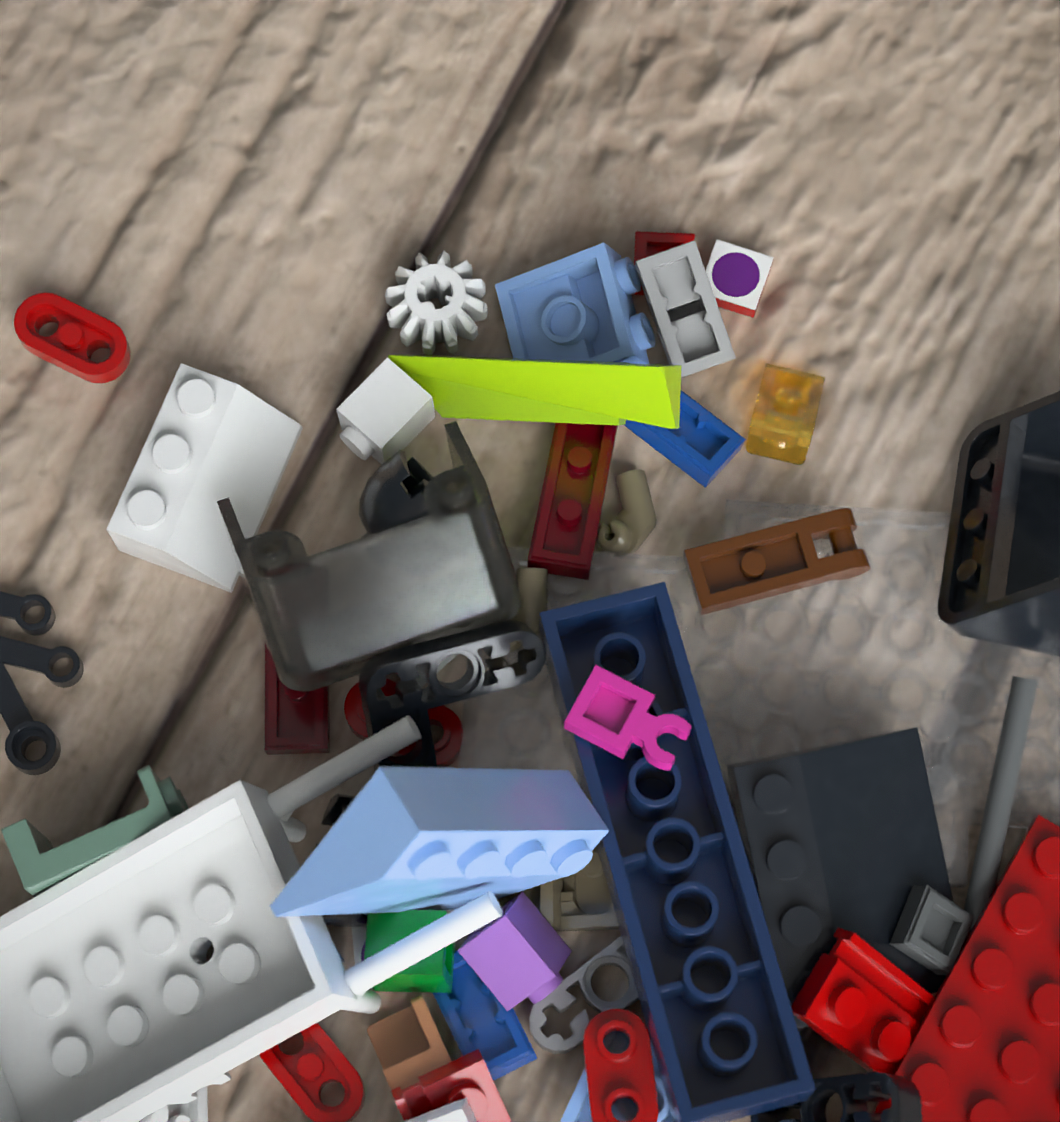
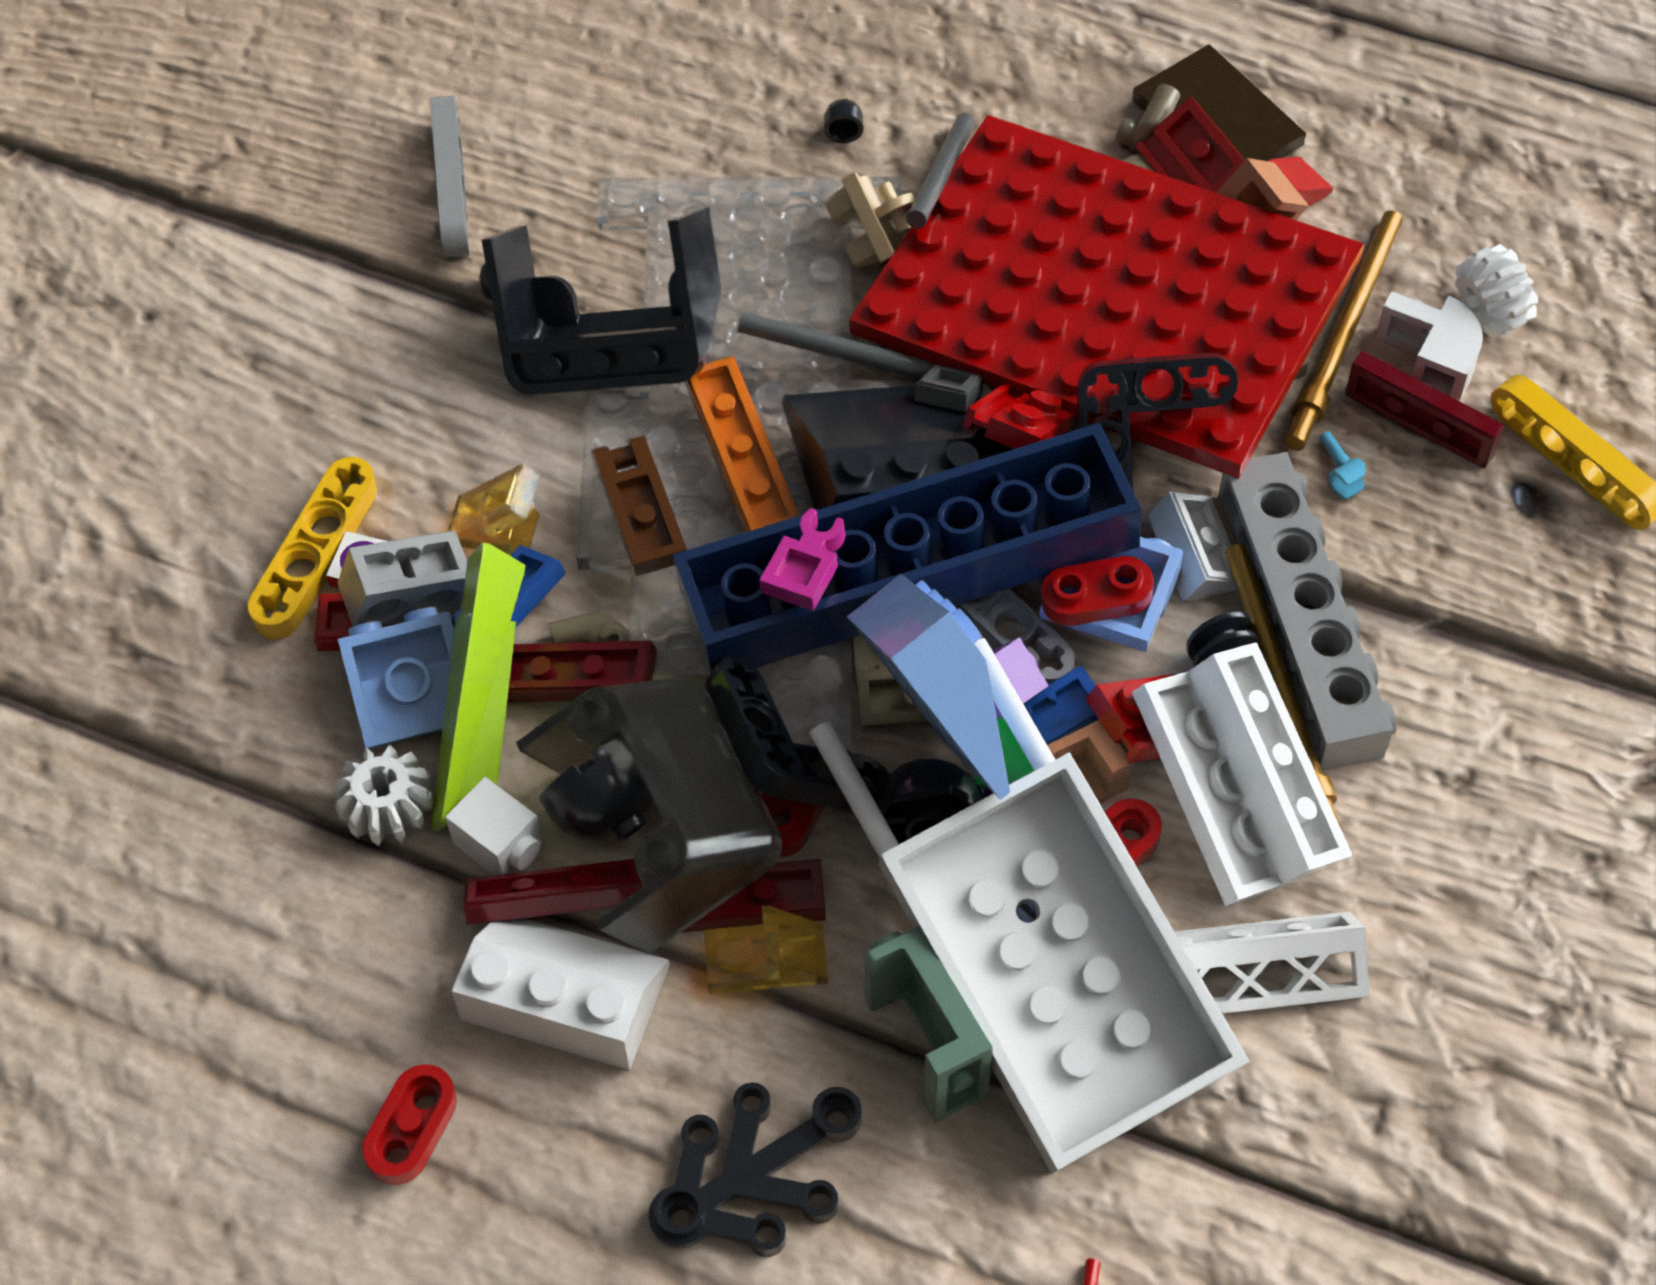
camera: 95 degrees left, 15 degrees down
none -> yellow beam [247,456,377,640]
none -> dark red tile [464,858,645,925]
none -> orange tile [684,356,800,532]
none -> clear yellow slope [704,906,828,994]

